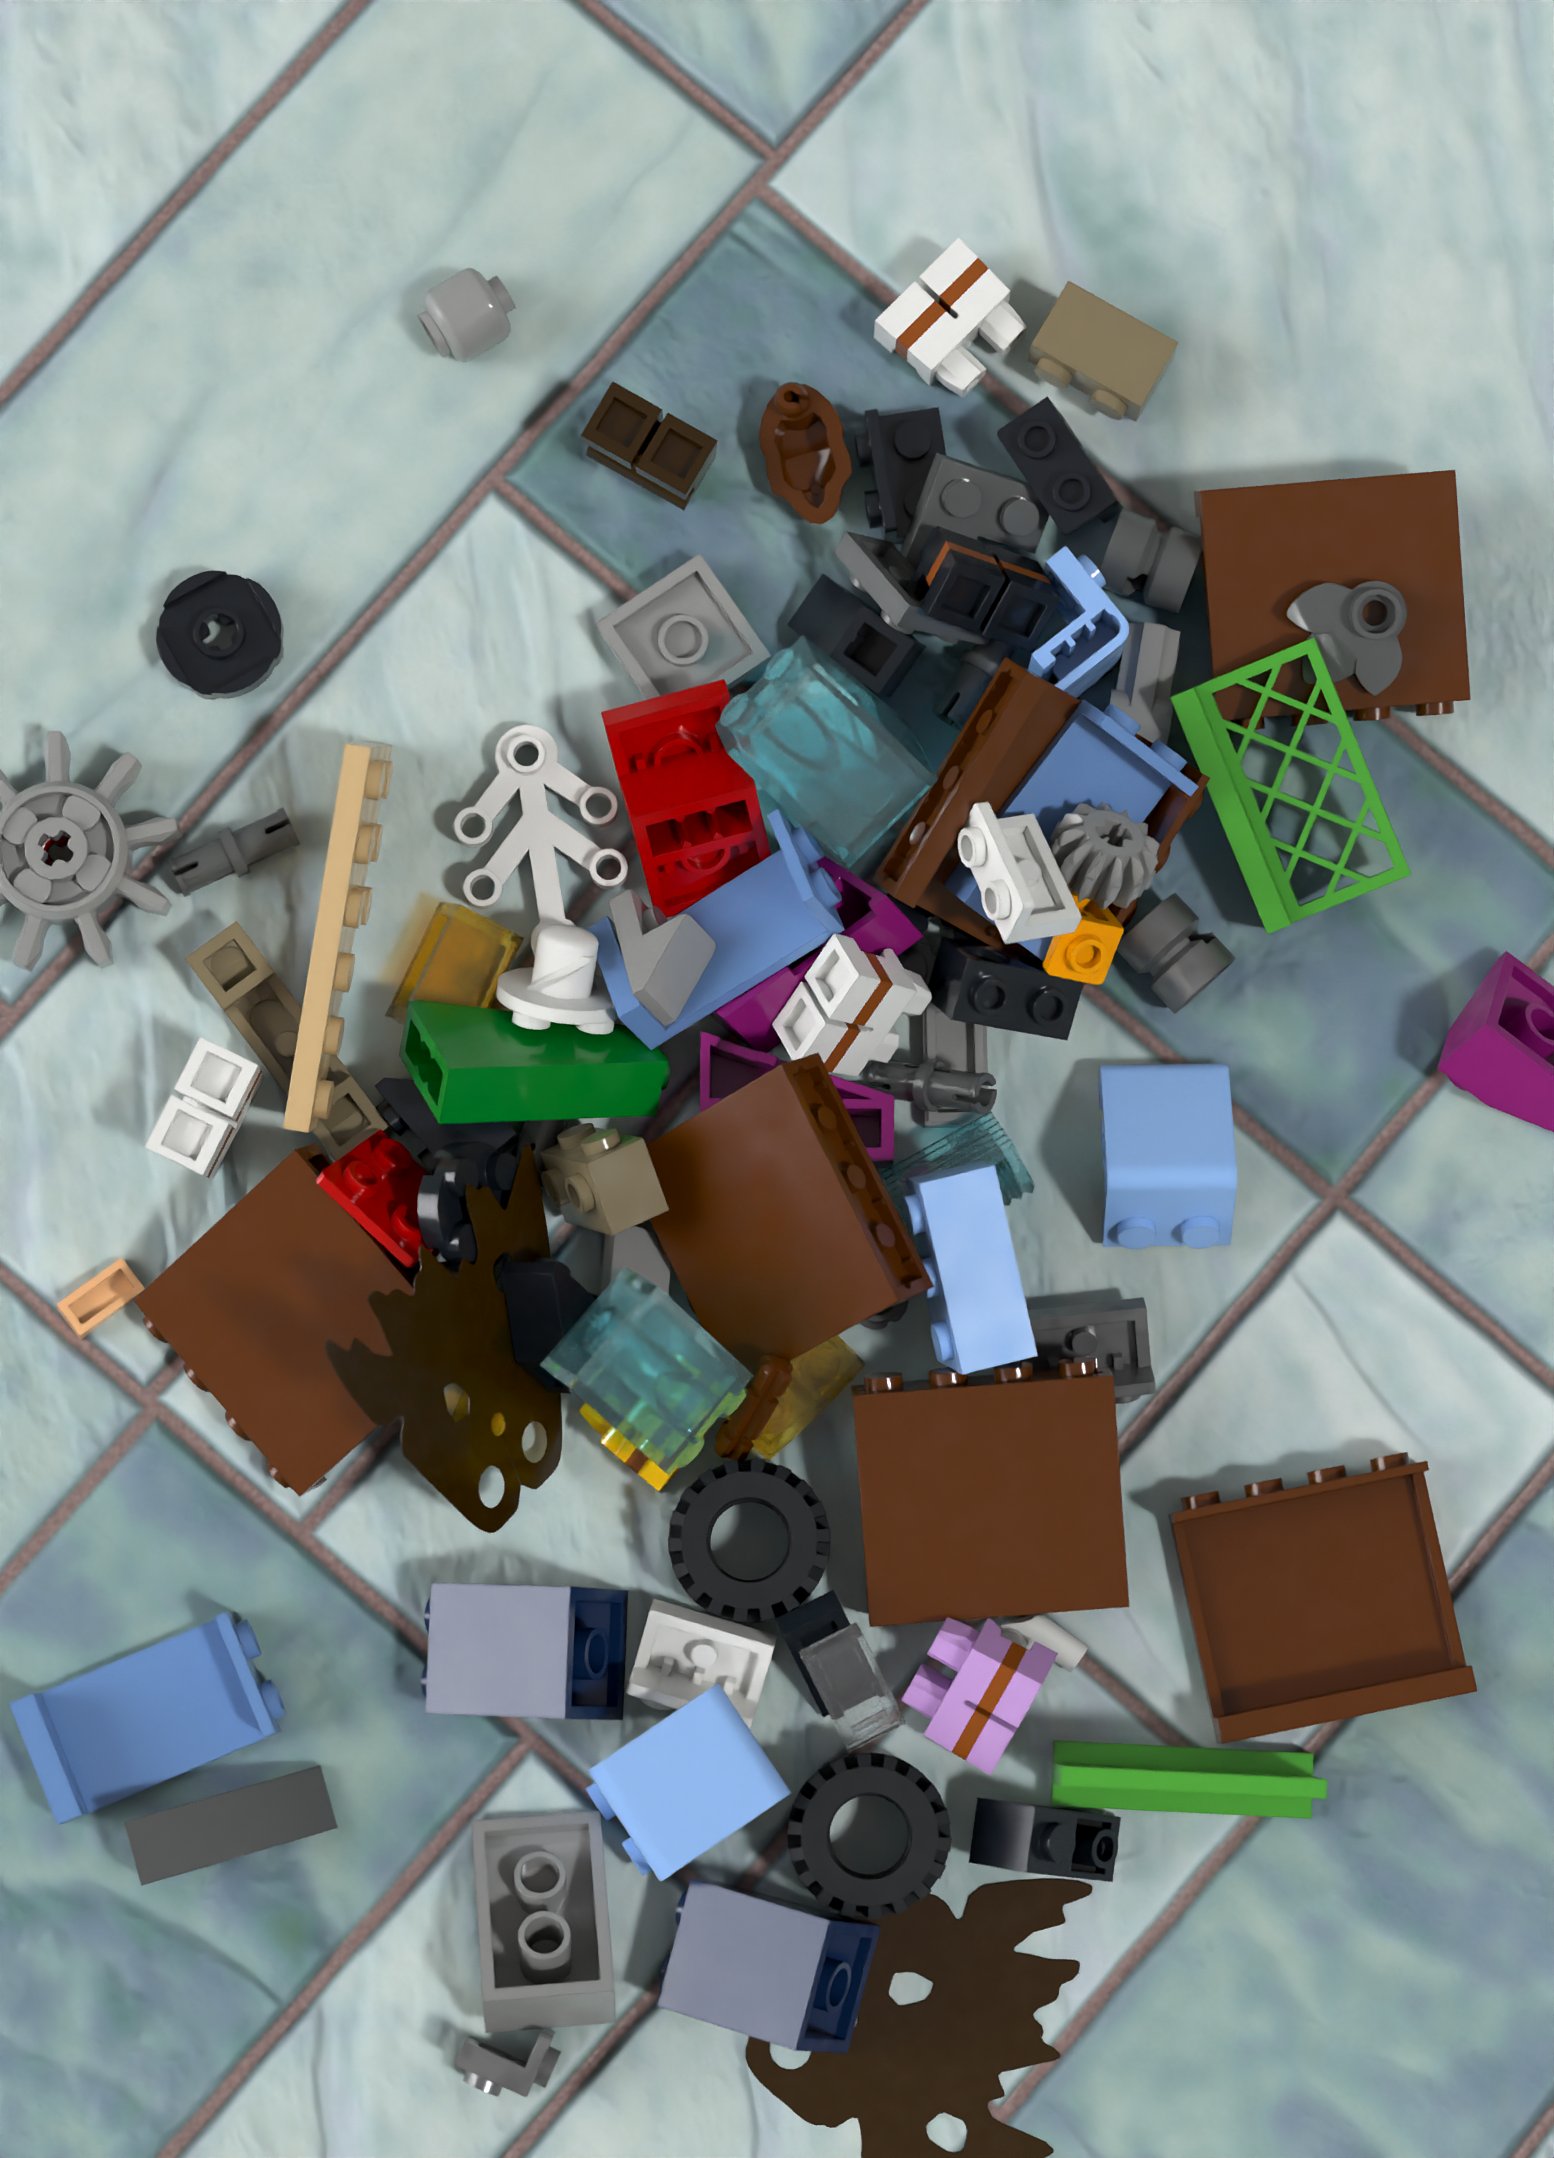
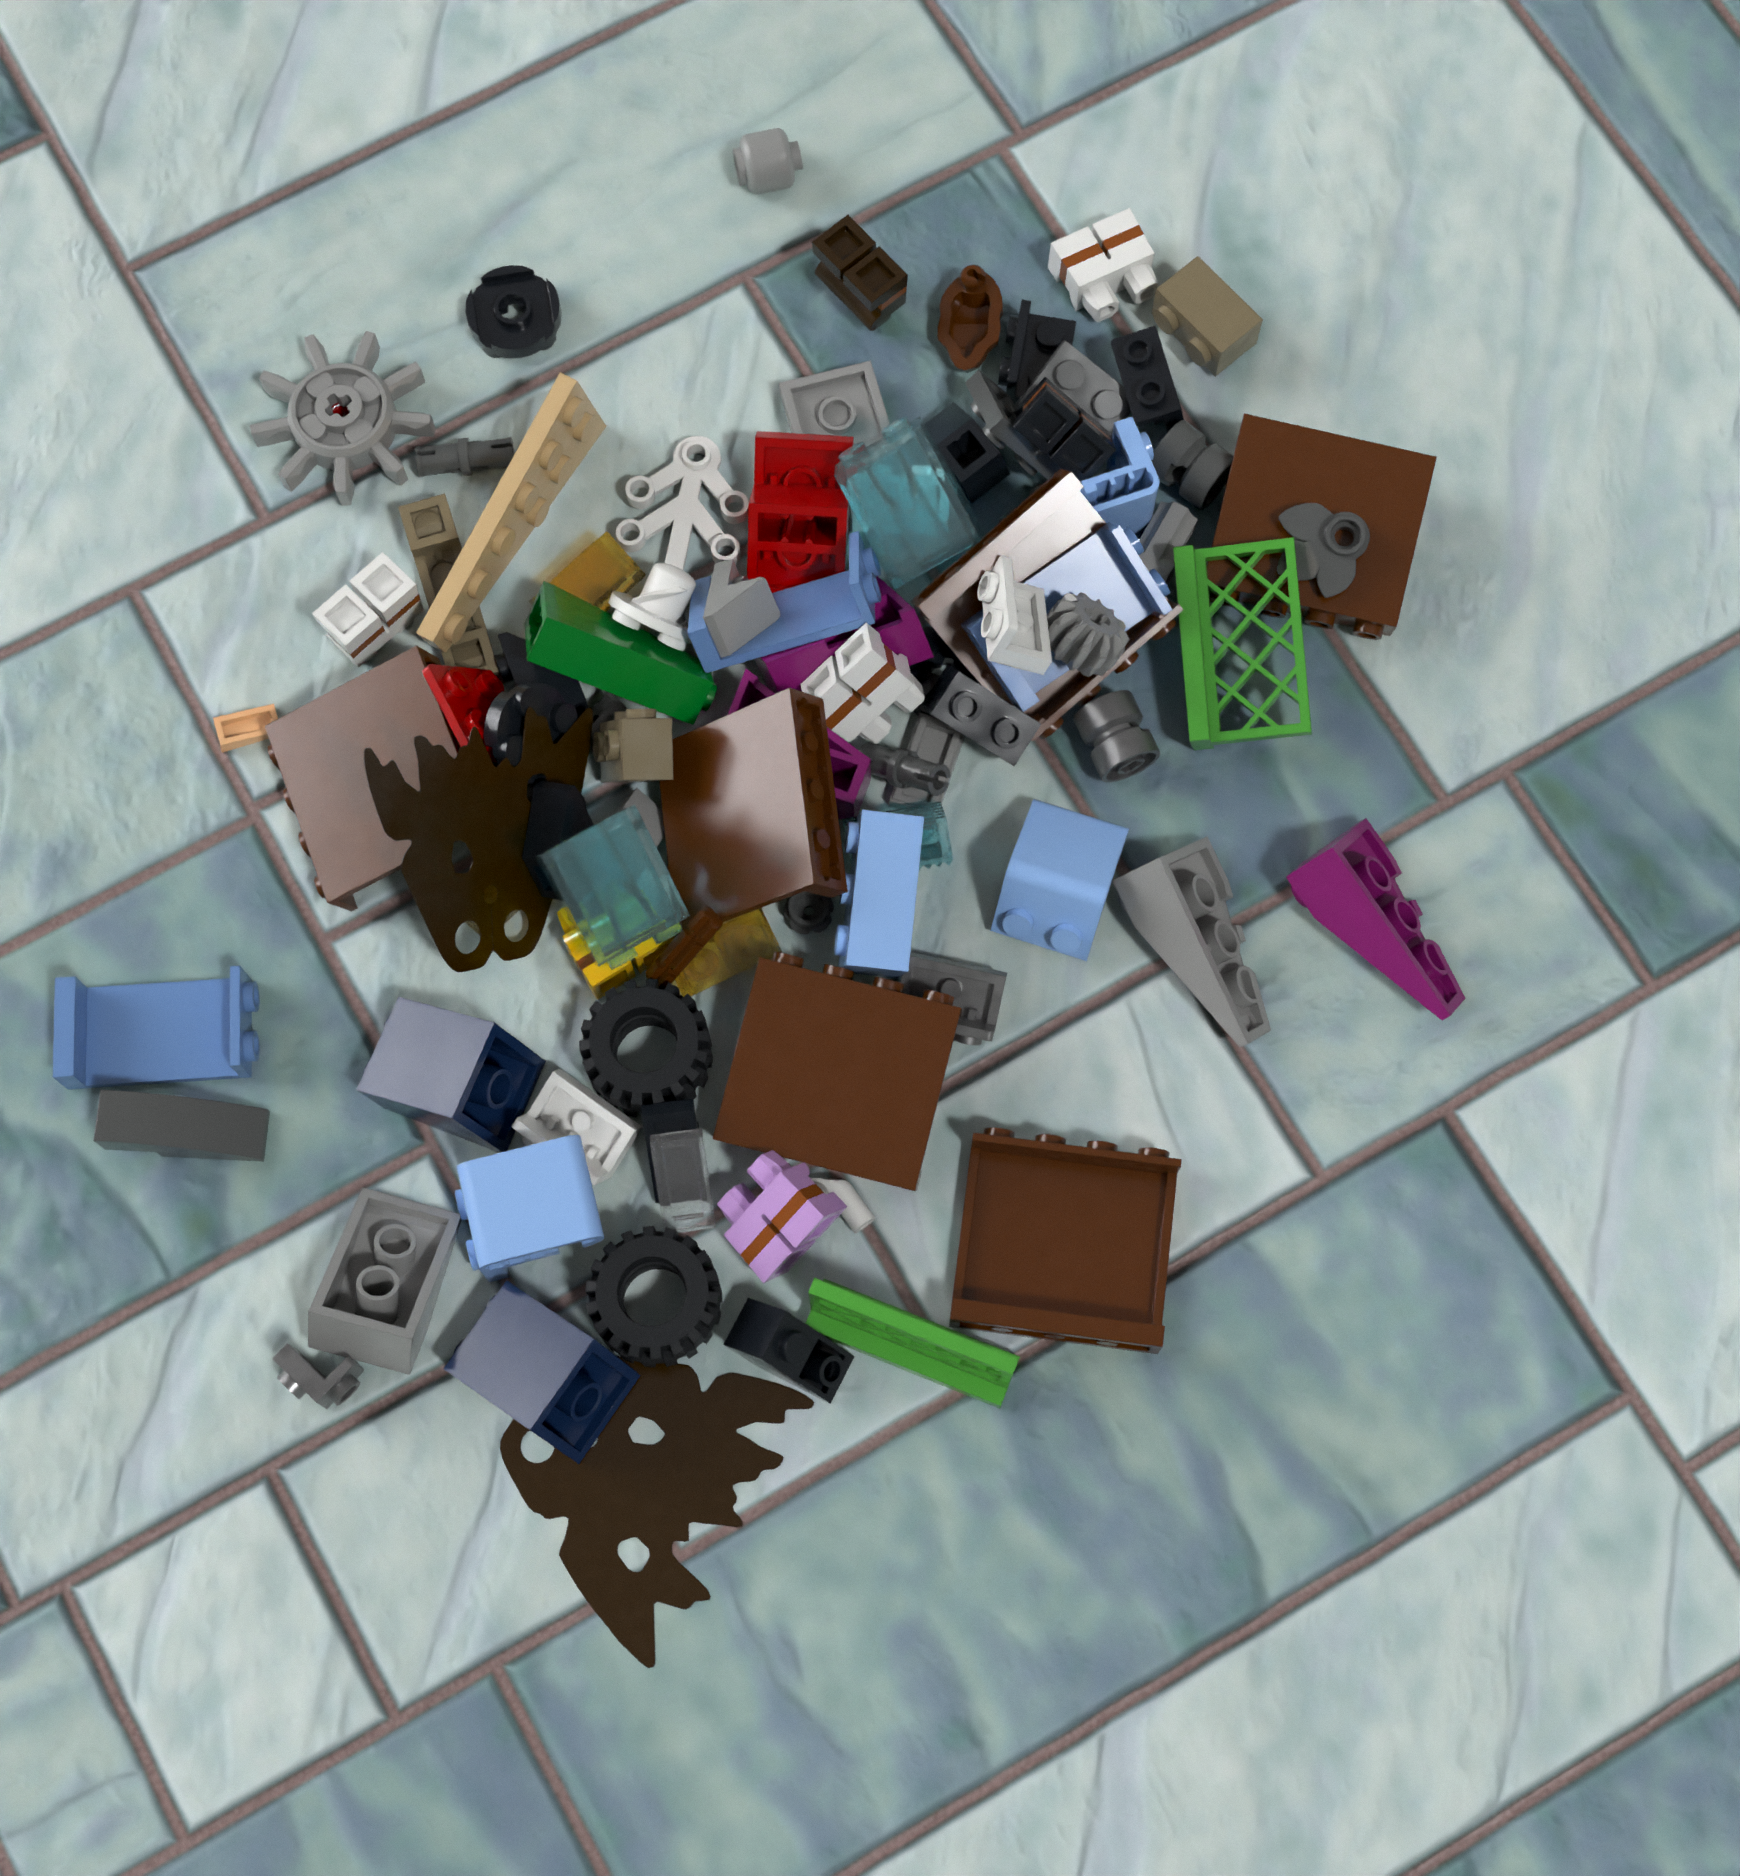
camera: 20 degrees right, 10 degrees down
light orange bracket [1043,890,1124,985] -> none
none -> light grey wedge [1112,836,1271,1047]

